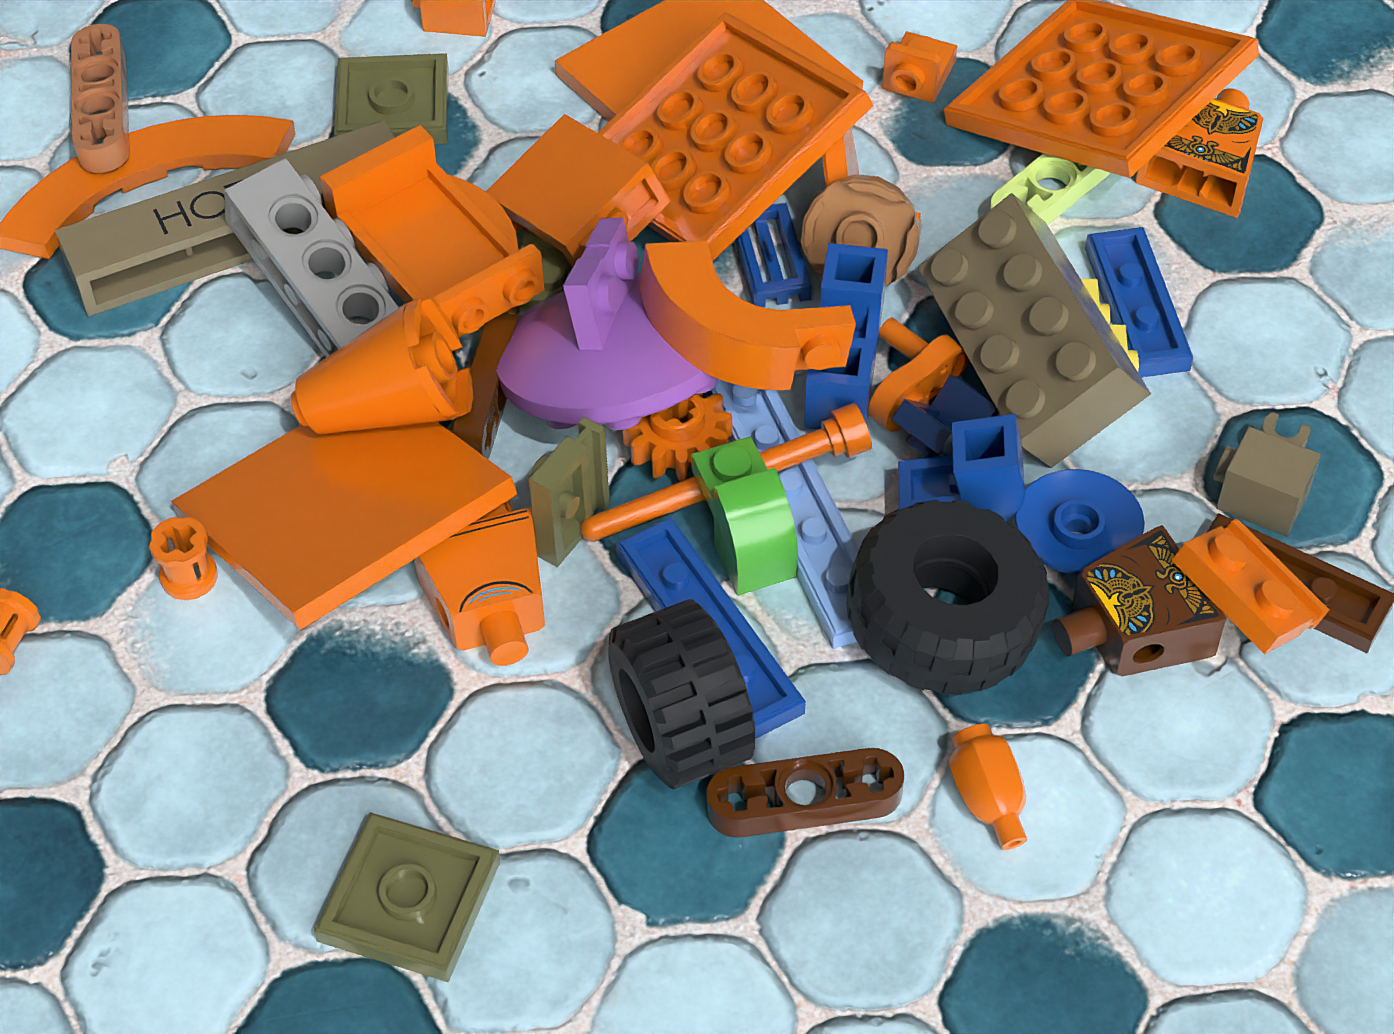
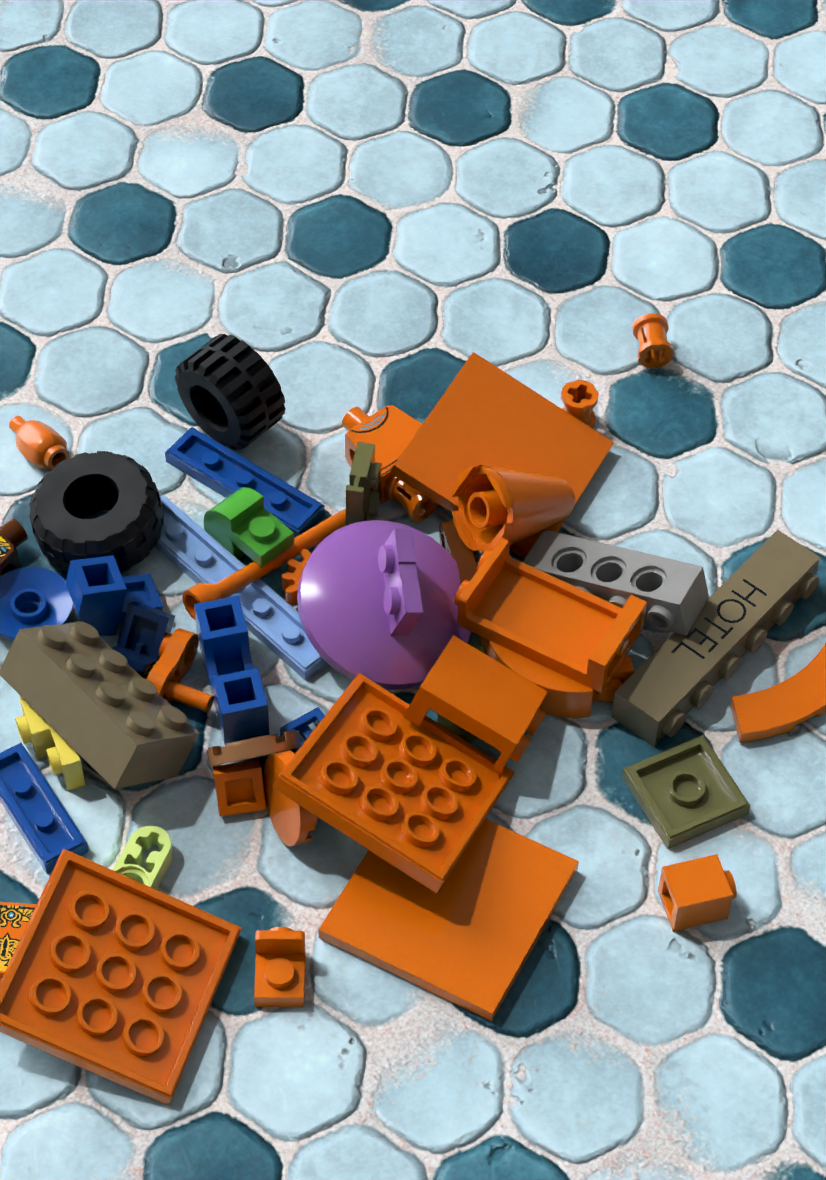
camera: 155 degrees right, 0 degrees up
olive tile [314,812,500,983] -> none
orange arch [639,240,856,390] -> none
reddish brown beam [707,748,904,838] -> none

